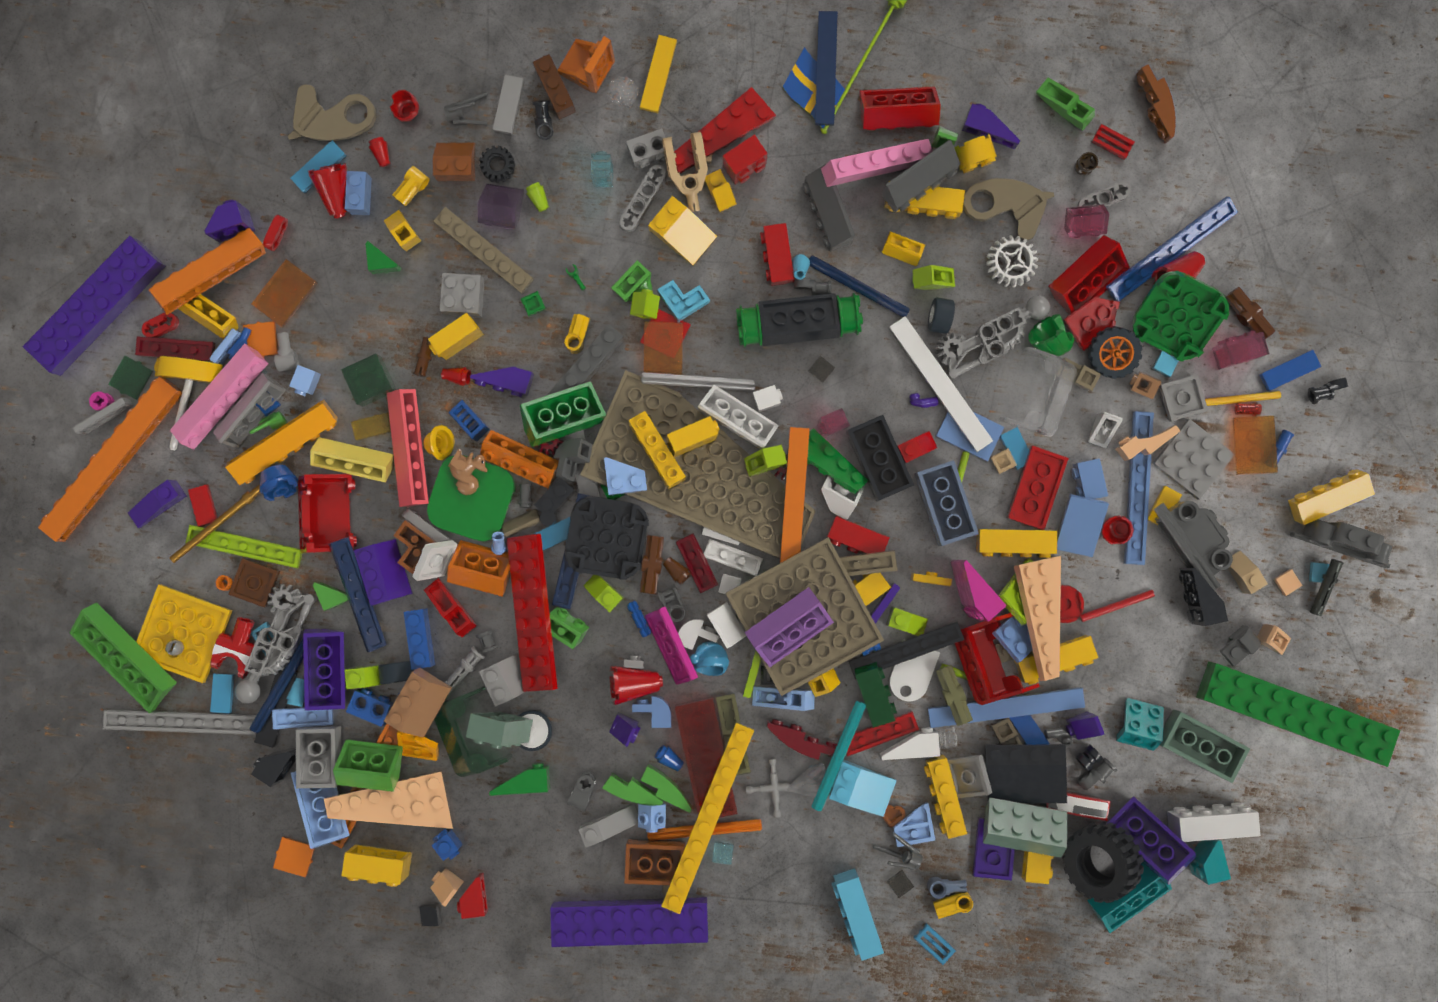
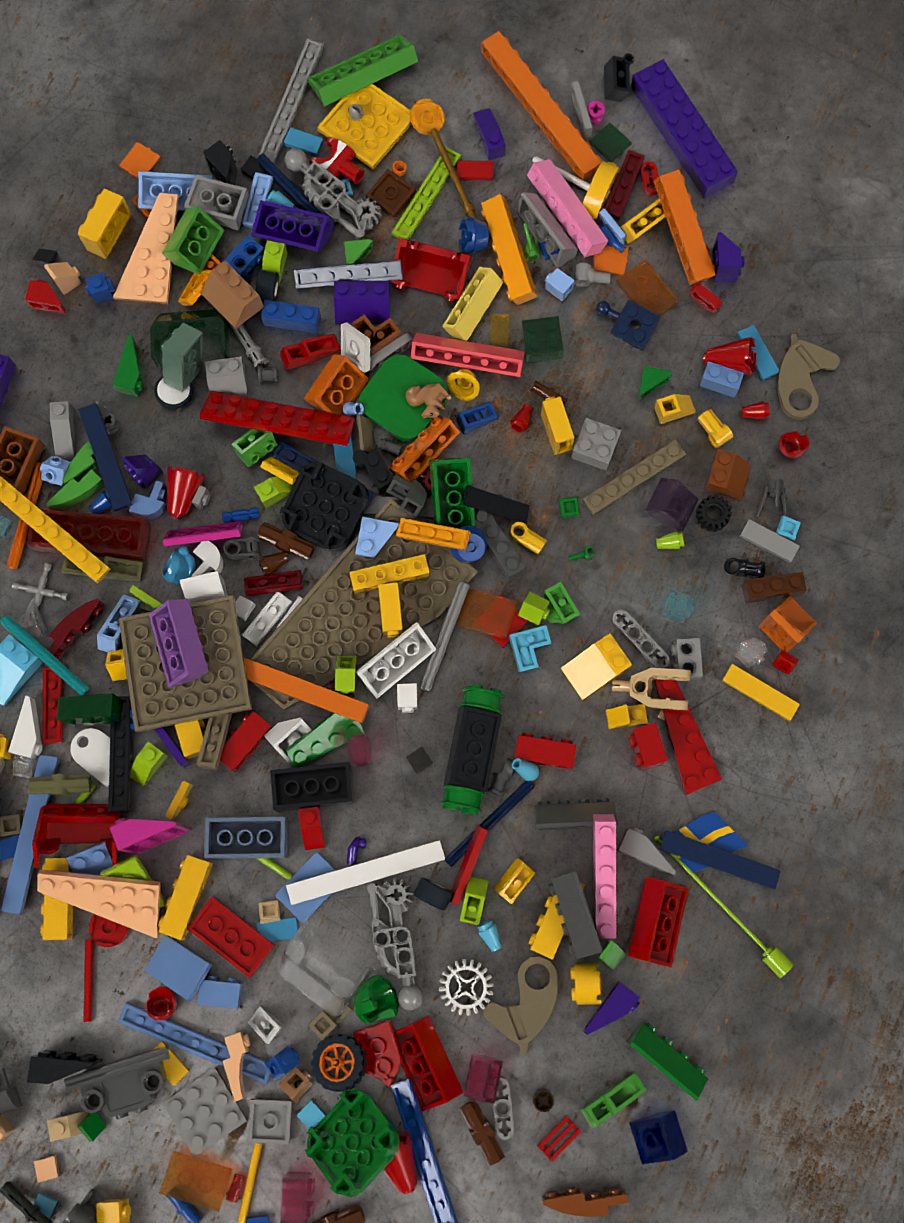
camera: 110 degrees right, 10 degrees down
dark purple slope [470,367,534,398] -> none
none -> green tile [77,1113,107,1142]
none -> dark blue tile [78,403,133,512]
none -> yellow tile [260,457,300,485]
none -> blue brick [265,1046,300,1080]
none -> light orange tile [396,518,471,551]
none -> light orange tile [410,99,445,135]
none -> blue cone [450,526,487,563]
none -> red tile [450,824,488,905]
none -> reddish brown piece [459,1099,505,1166]
none -> black tile [462,486,530,524]
none -> medium azure cone [477,920,502,952]
none -> dark blue plate [596,300,661,351]
none -> black hinge [604,53,634,102]
none -> light grey slope [617,827,676,876]
none -> green slope [626,1023,708,1101]
none -> clear blue slope [629,1110,688,1164]
none -> red tile [772,650,799,675]
none -> medium azure tile [776,516,801,541]

